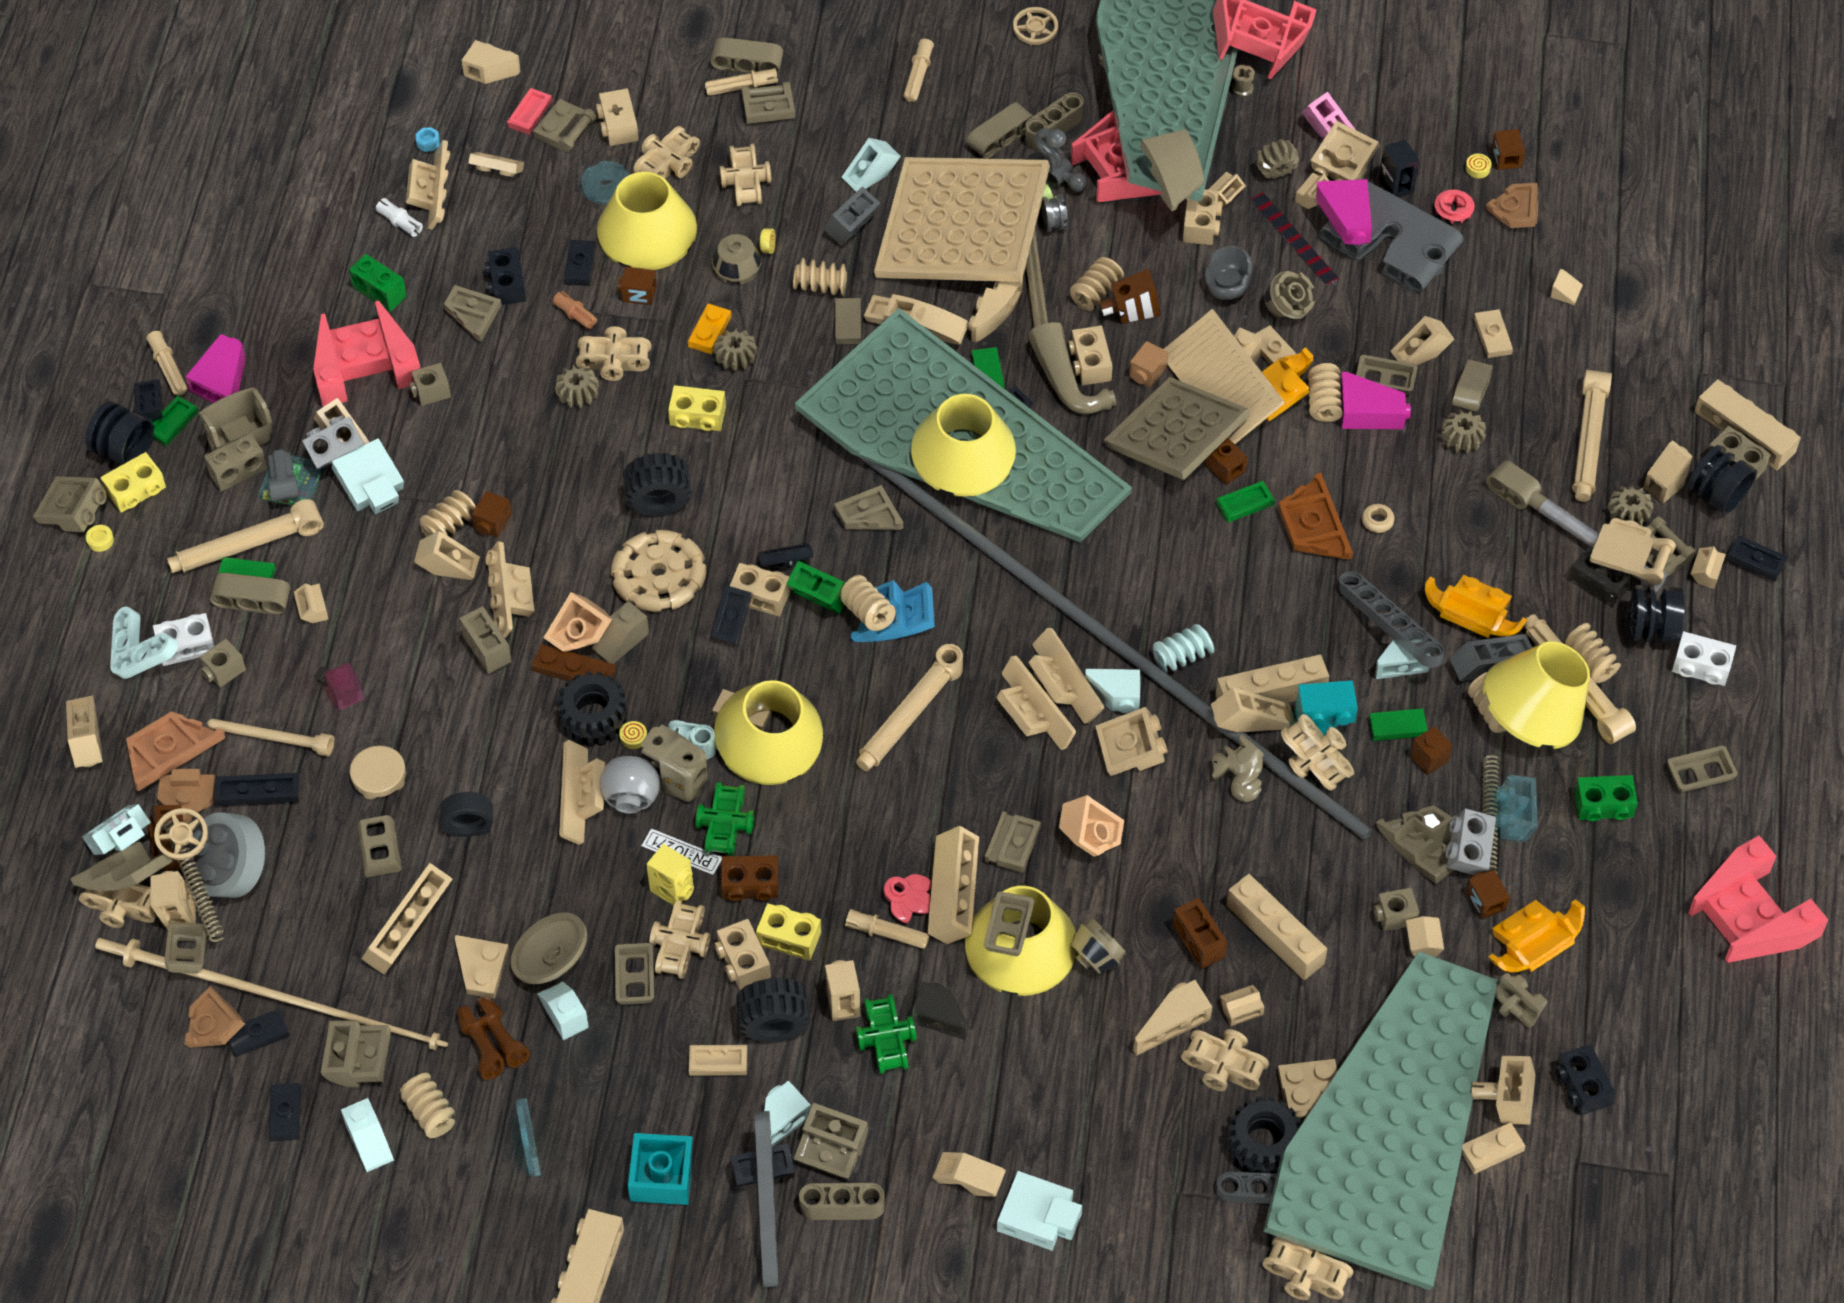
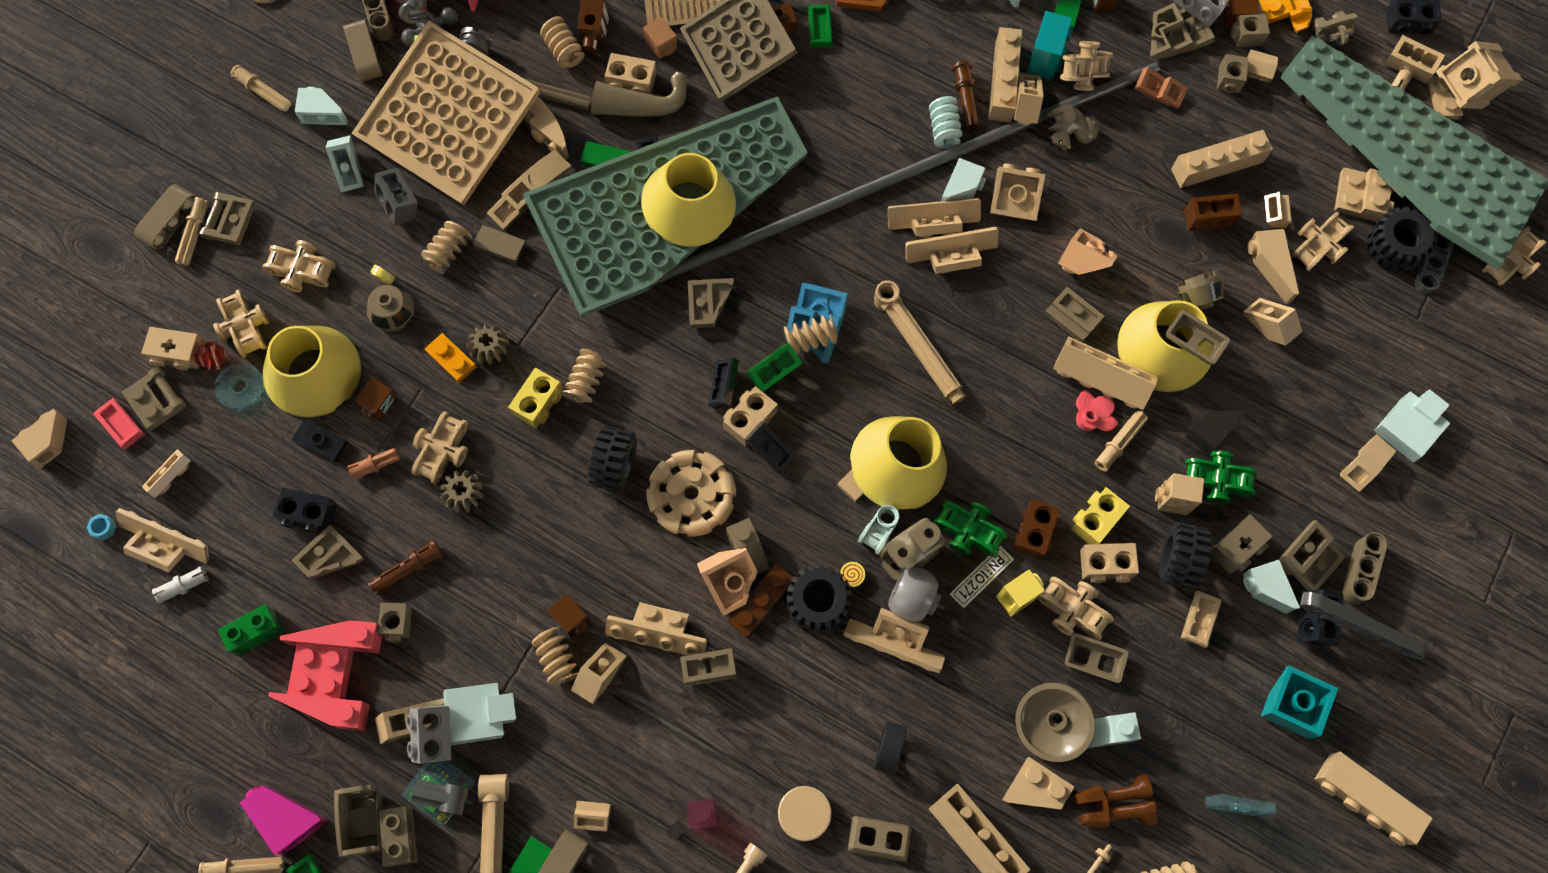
camera: 70 degrees left, 15 degrees up
none -> clear red gear [194,341,228,371]
none -> light aqua slope [295,87,348,125]
none -> reddish brown pin [368,538,445,596]
none -> tan piece [562,349,607,403]
none -> reddish brown pin [952,61,979,130]
none -> nougat slope [1134,67,1188,109]
none -> dark tan brick [1211,515,1272,574]
none -> dark tan brick [1231,14,1270,47]
none -> tan slope [1243,298,1303,346]
none -> tan container [1436,41,1523,109]

